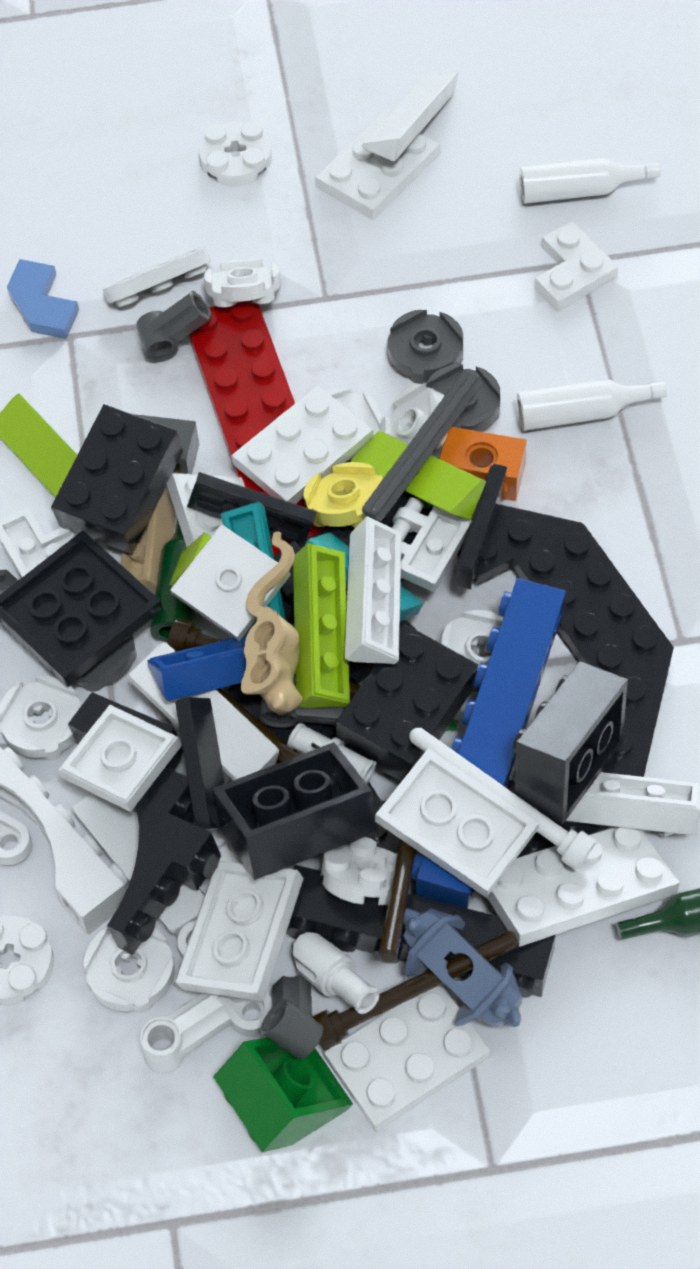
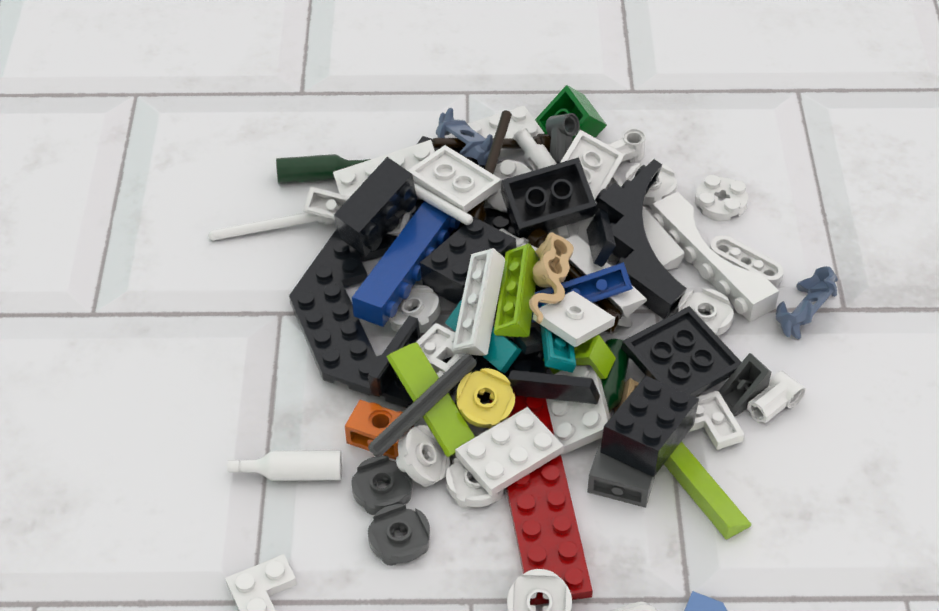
camera: 175 degrees left, 10 degrees down
white plate [58,705,182,812] -> none
dark grey piece [136,291,212,362] -> none

